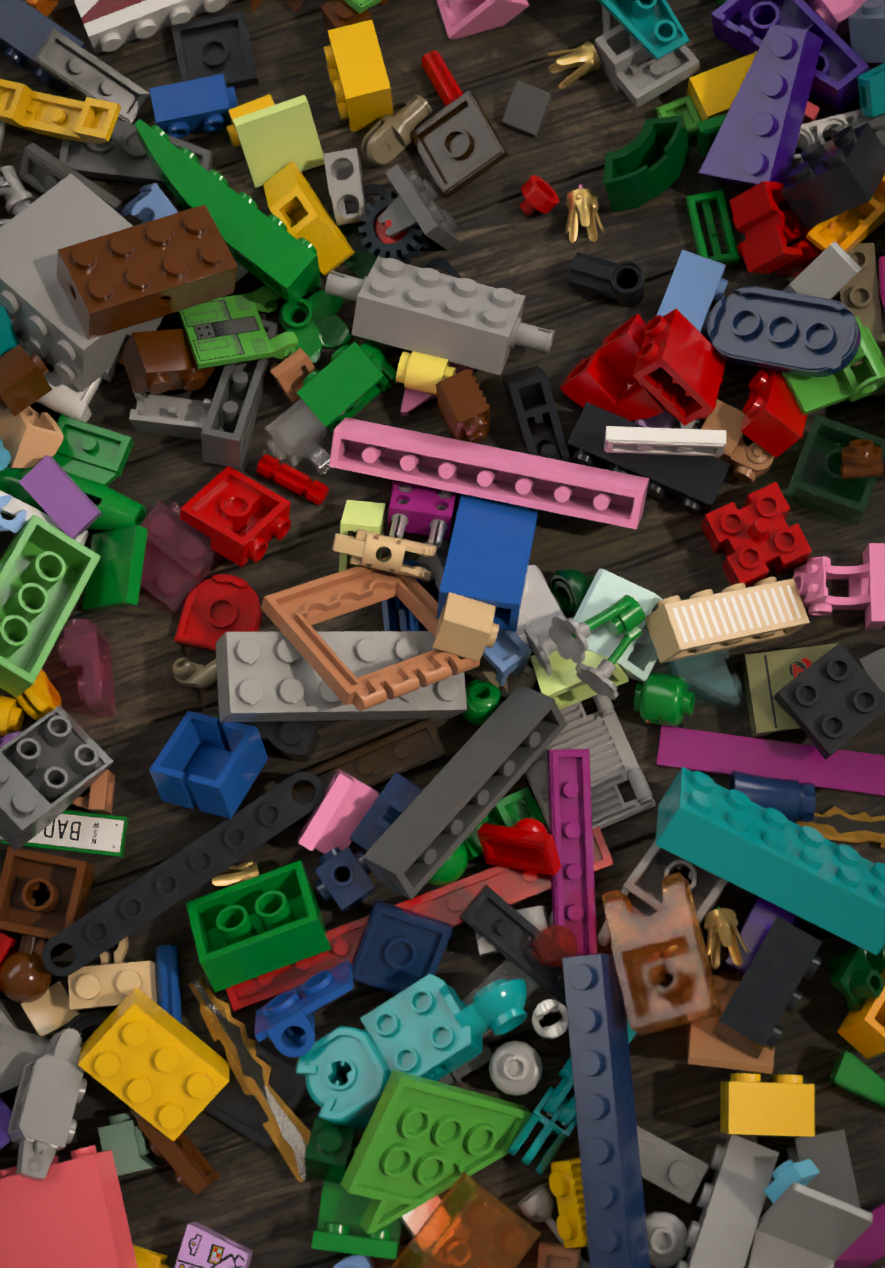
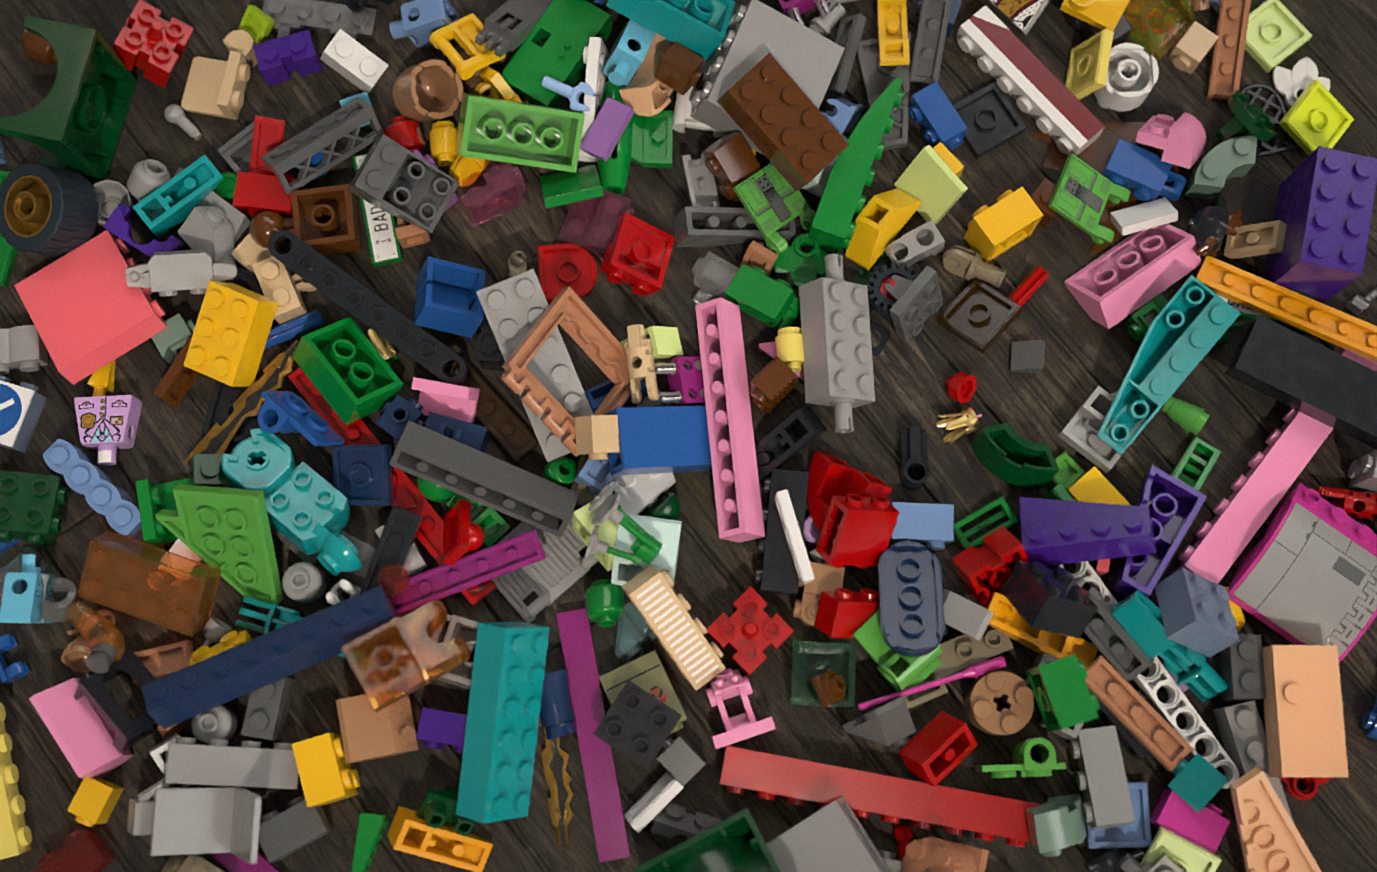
camera: 65 degrees right, 0 degrees up
red axle [256,454,329,505] -> none
pearl gold piece [547,41,600,90] -> none
pearl gold piece [704,906,749,969] -> none
black brick [713,917,822,1059] -> none
medium azure plate [763,1159,820,1204] -> none

